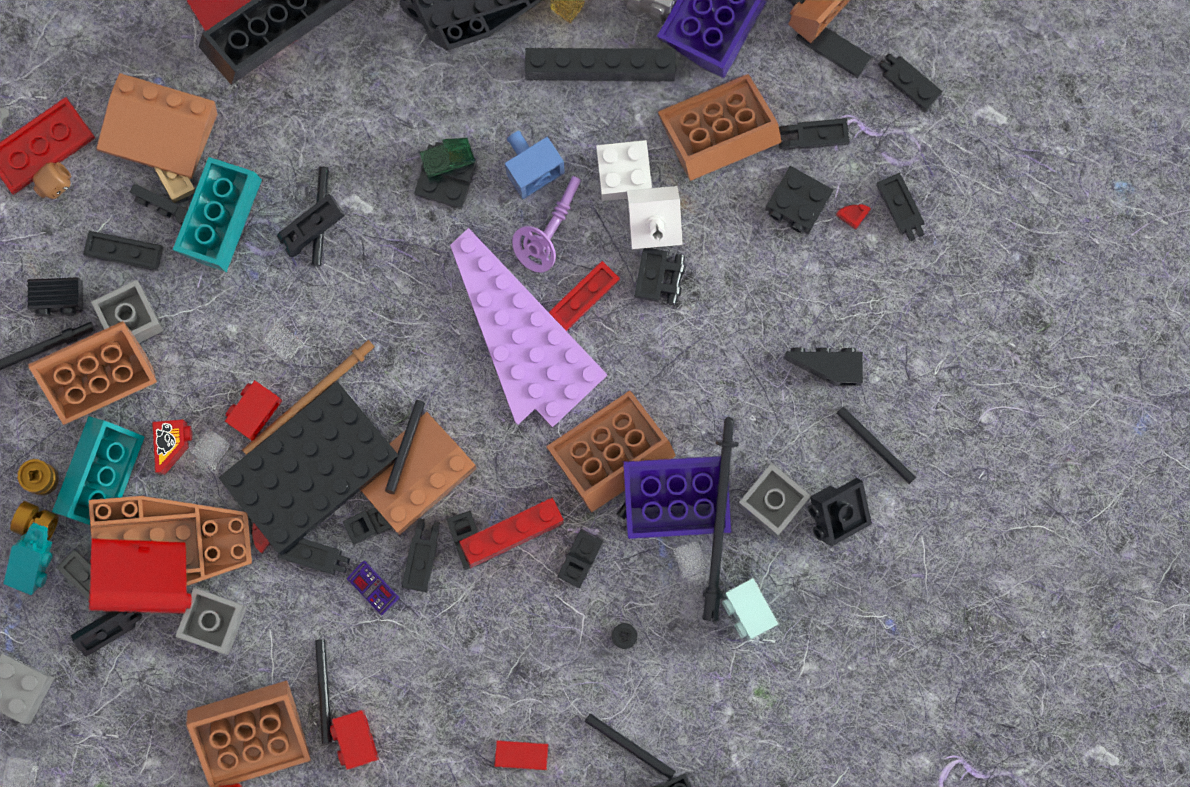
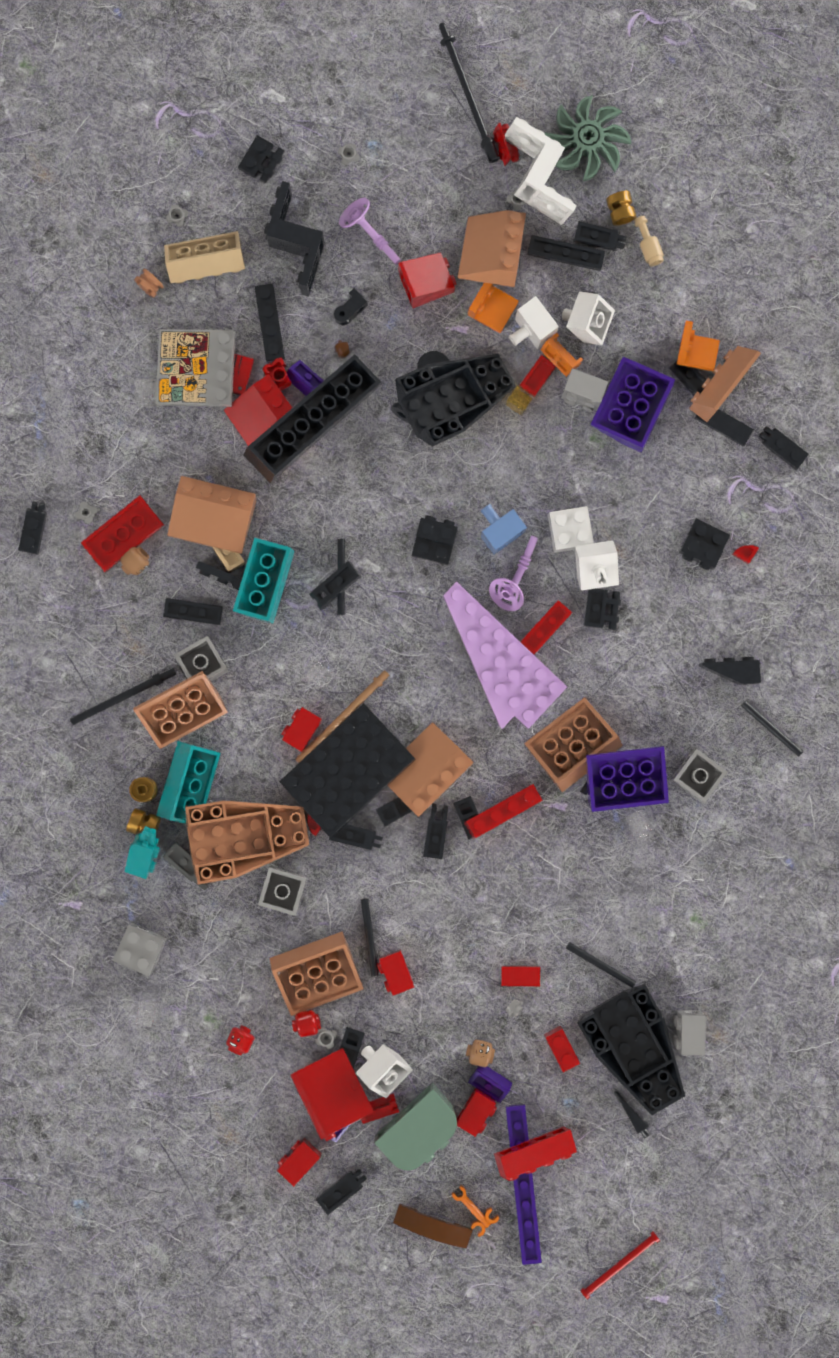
camera: 10 degrees left, 5 degrees up
black brick [27,277,83,317] -> none
black hinge [71,611,143,657] -> none
red door [89,538,191,614] -> none
slope [152,419,192,475] -> none
clear brick [190,428,232,470] -> none
slope [347,560,400,616] -> none
black bar [385,400,425,494] -> none
clear green slope [419,138,475,178] -> none
black brick [525,48,675,82] -> none
black slope [557,529,604,588] -> none
black plate [612,623,637,649] -> none
nougat slope [658,74,781,181] -> none
black bar [702,417,739,622] -> none
light aqua brick [722,578,778,641] -> none
black hinge [779,118,850,150] -> none
black plate [808,478,872,547] -> none
black hinge [876,172,925,242] -> none

